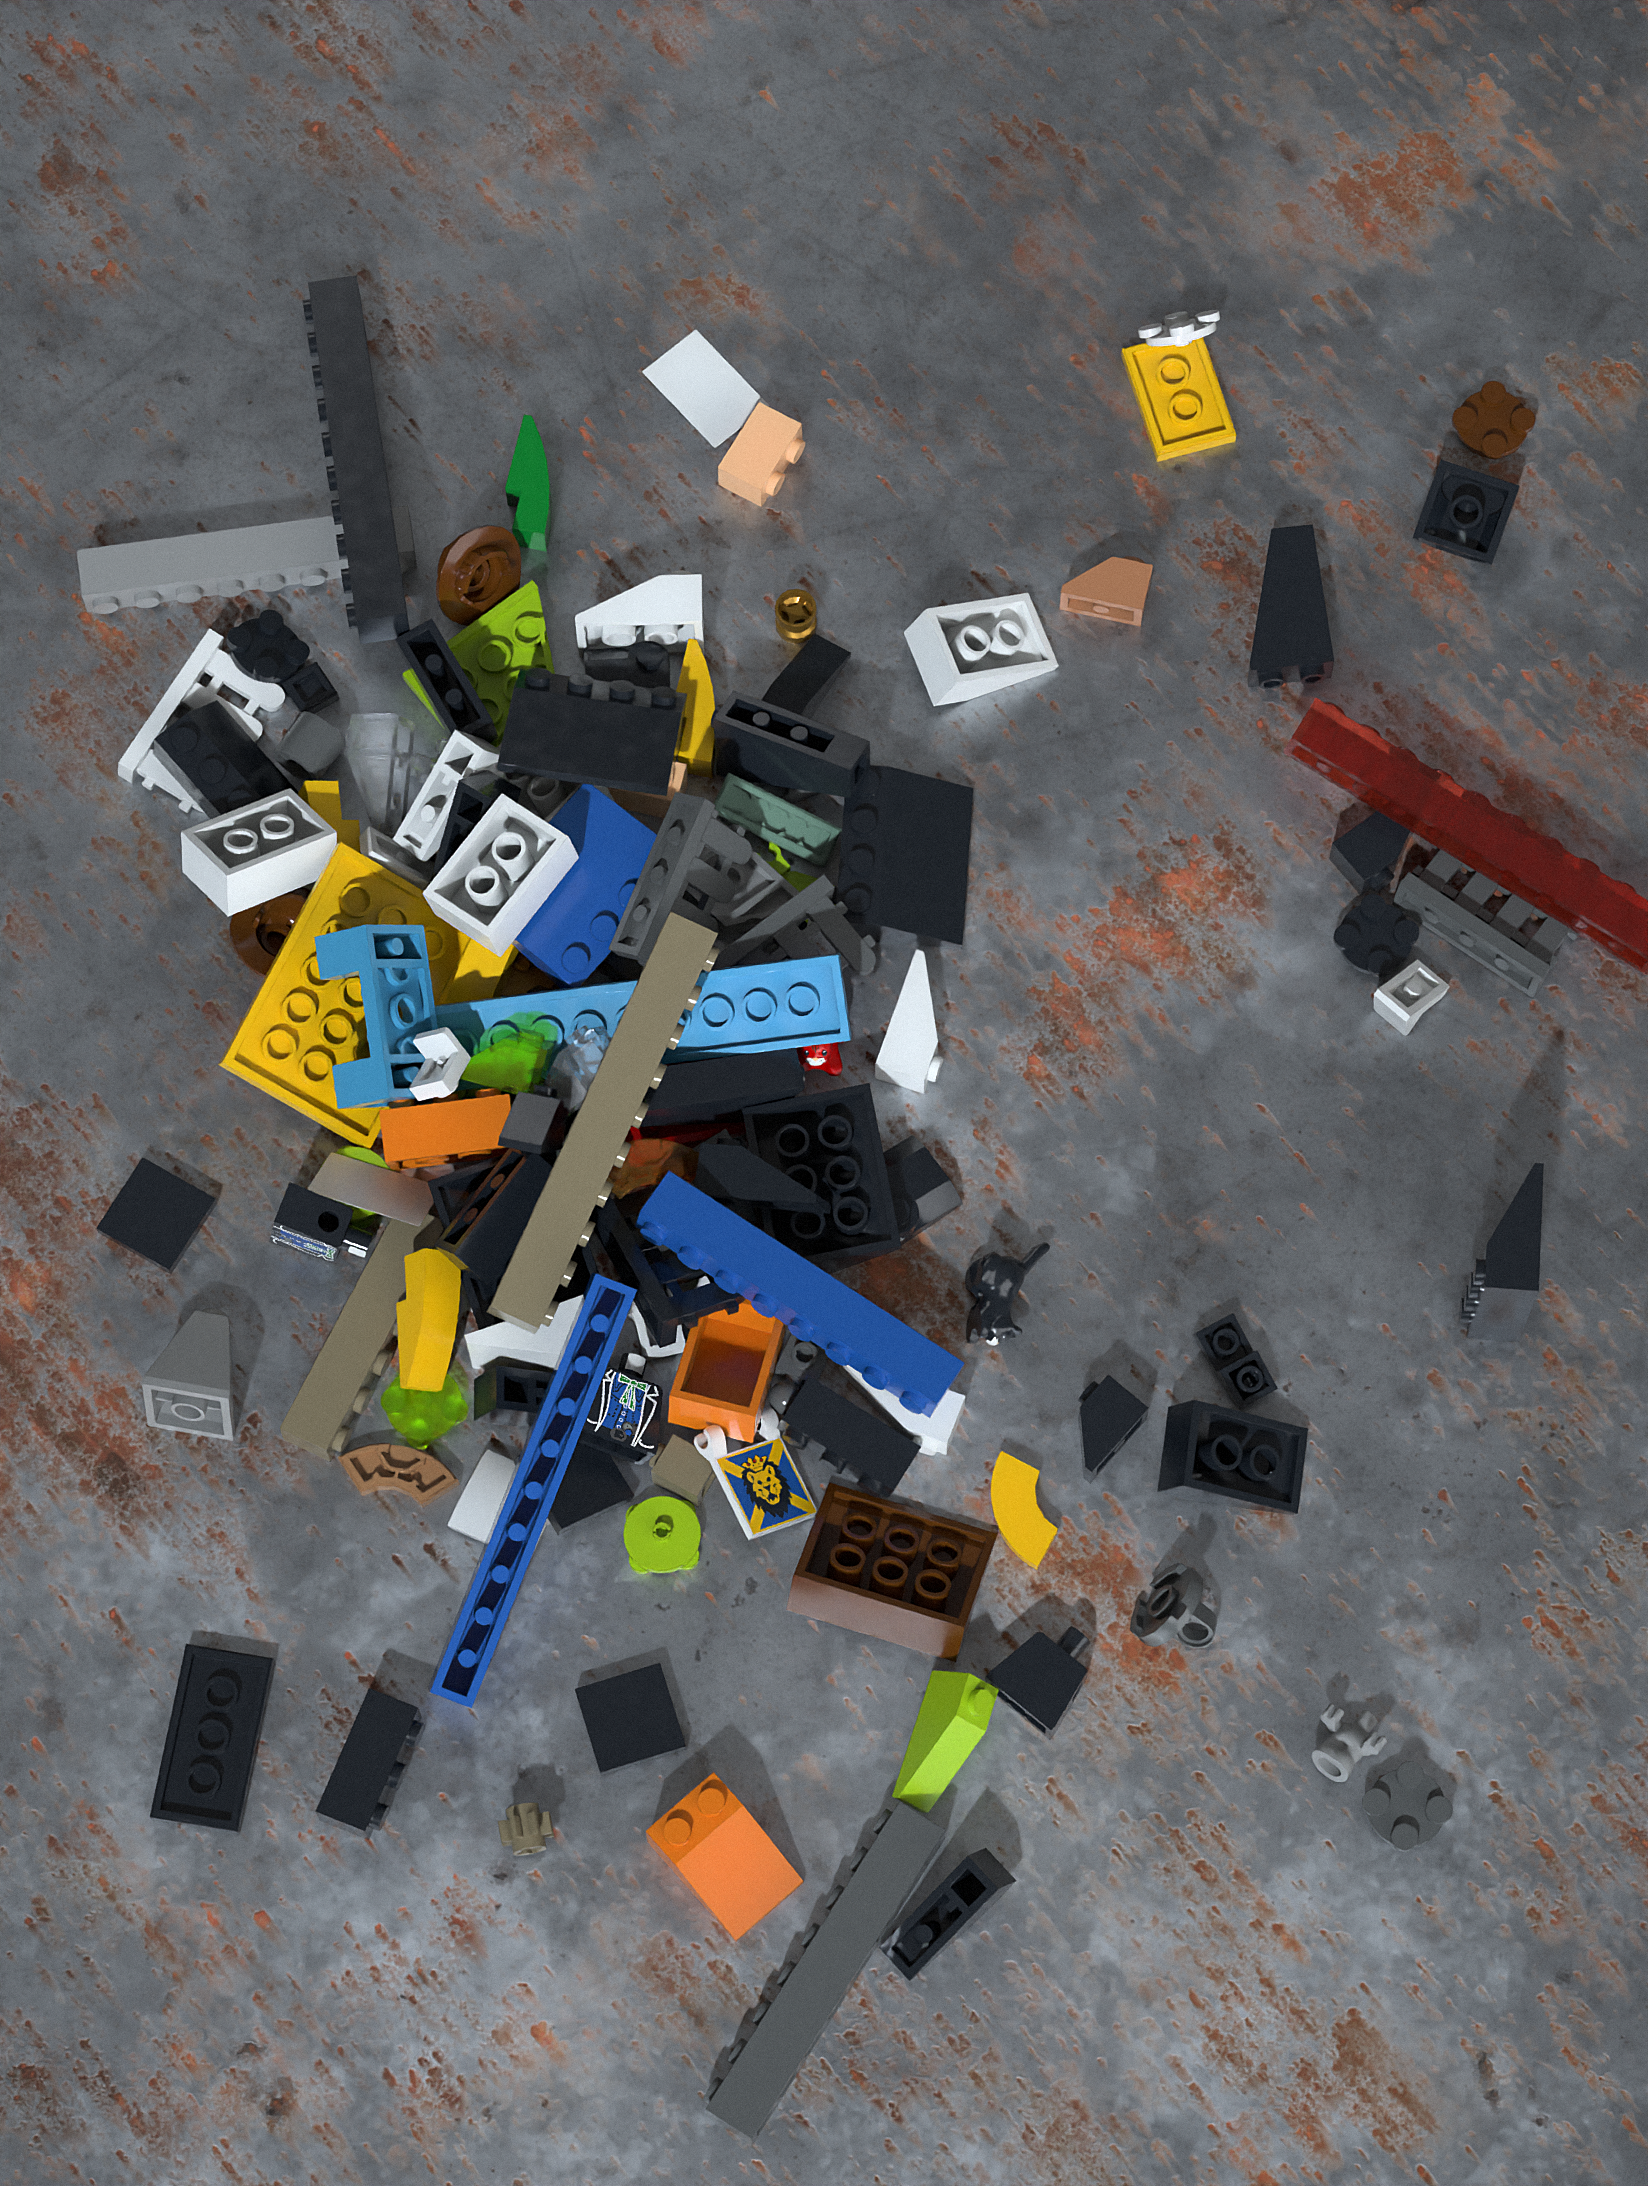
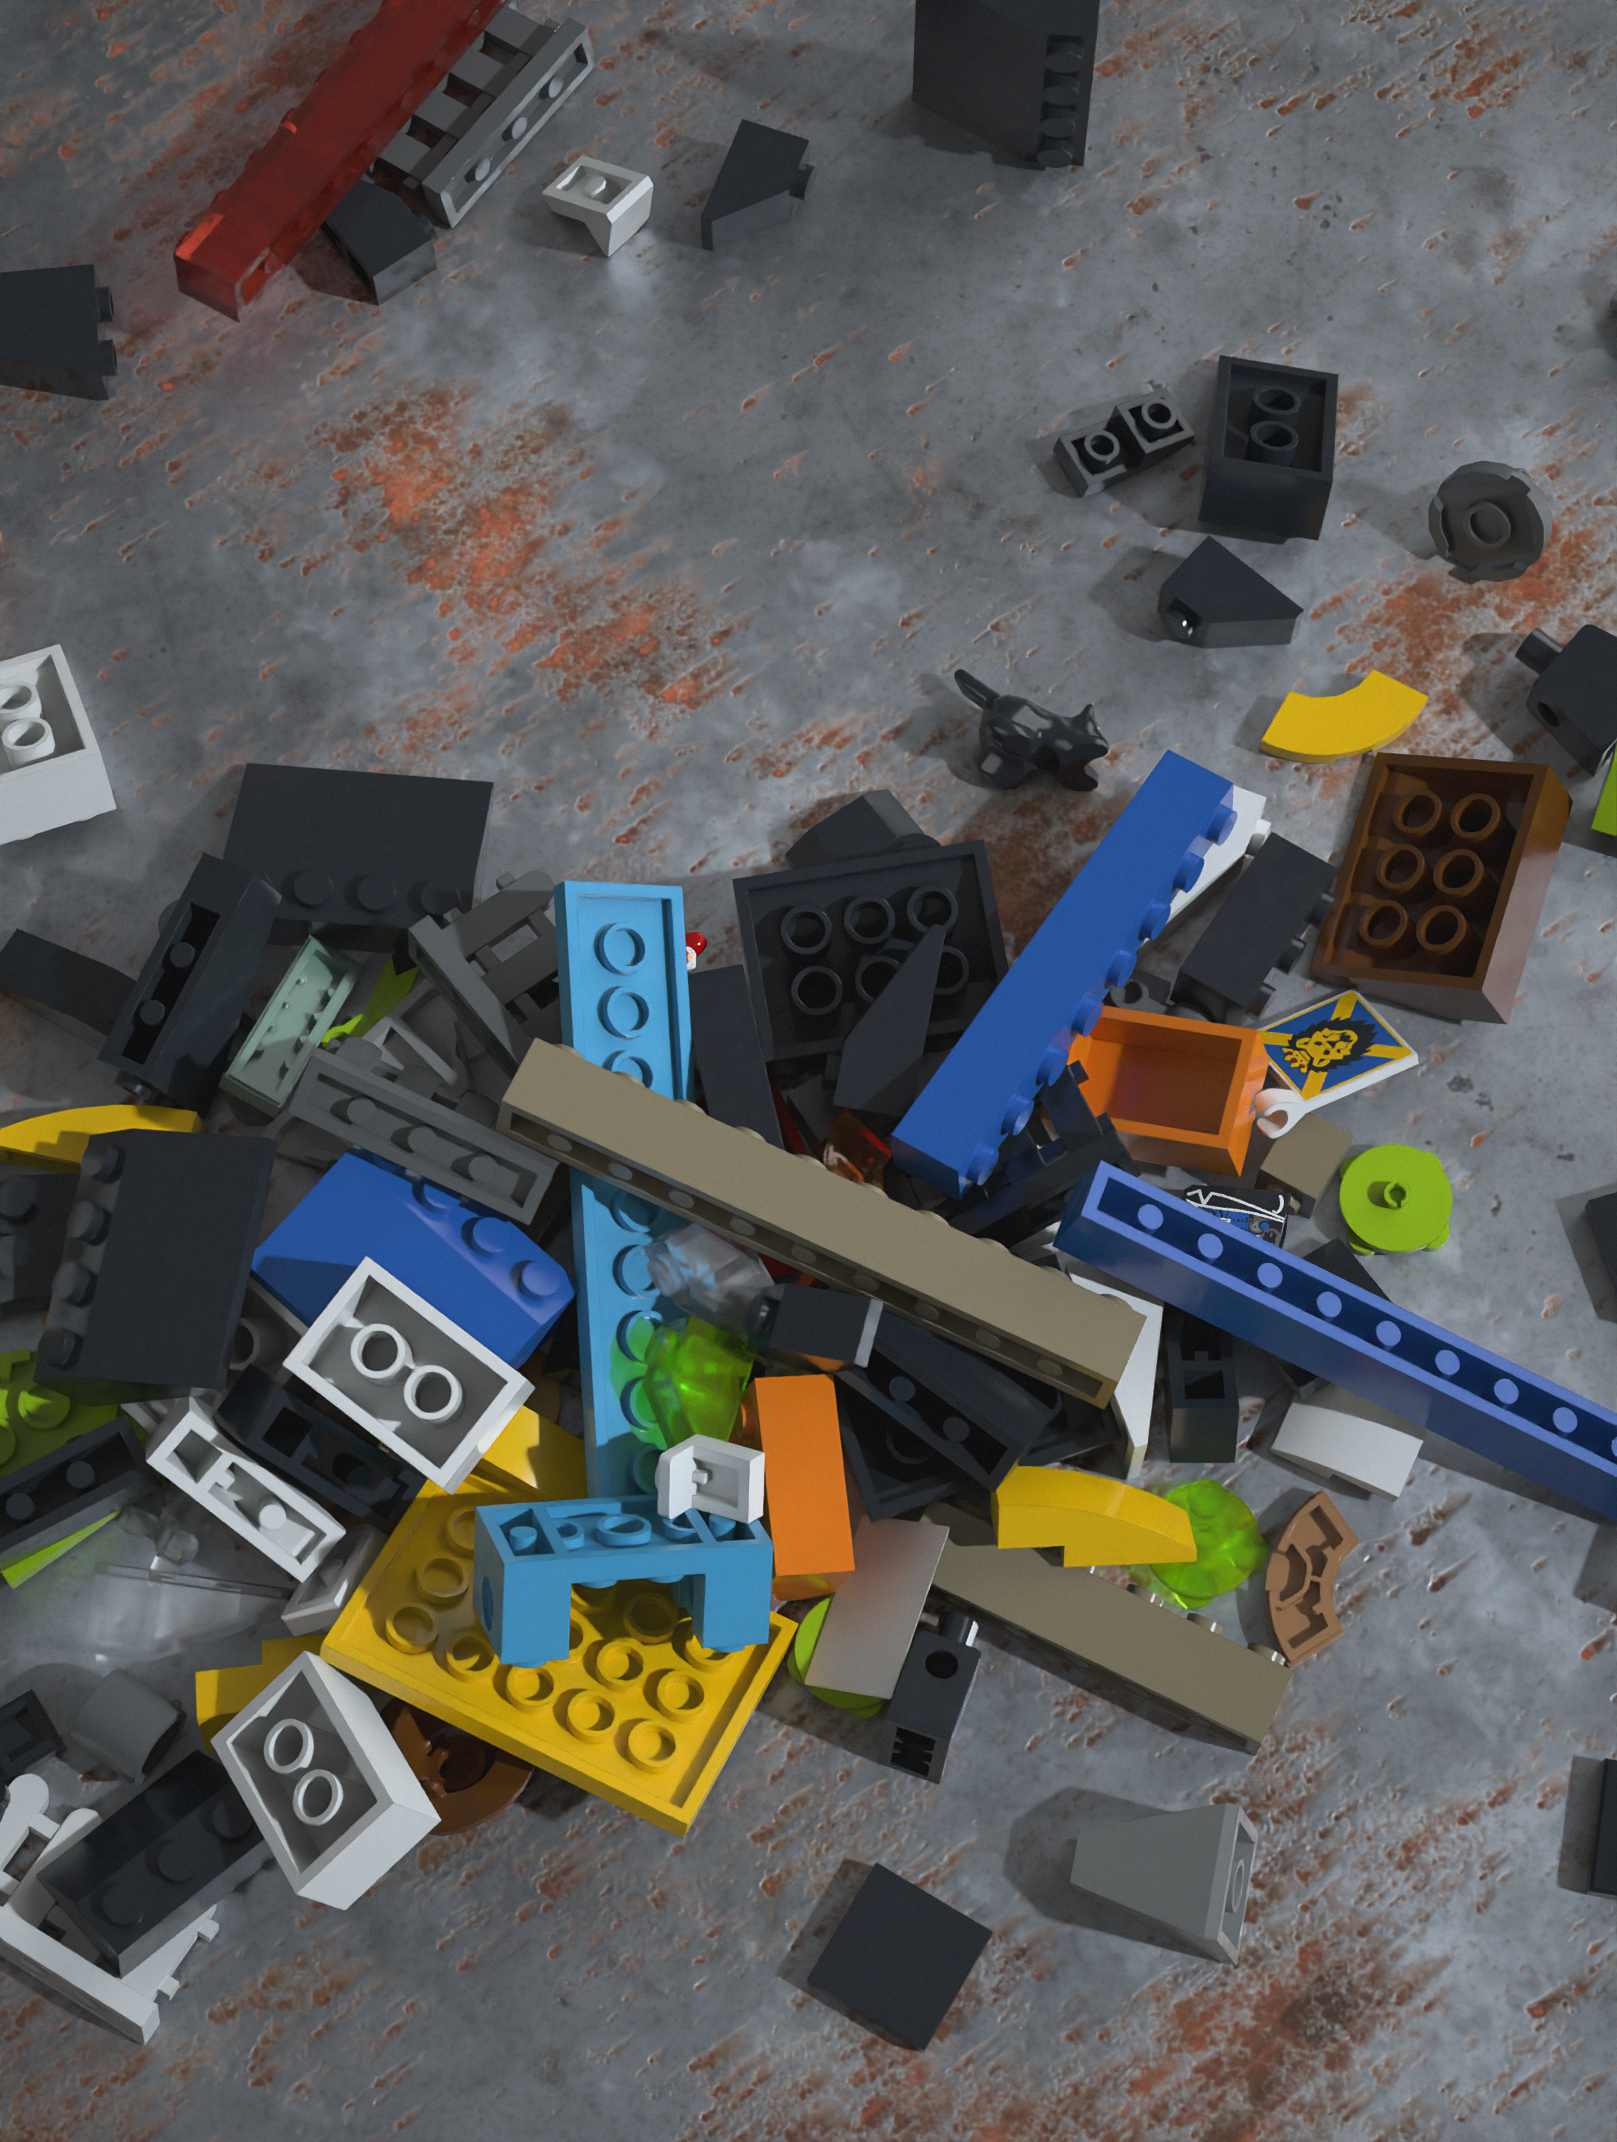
camera: 90 degrees left, 0 degrees up
white slope [875,949,943,1094] -> none
black piece [1333,894,1420,977] -> none
none -> black slope [701,119,817,251]

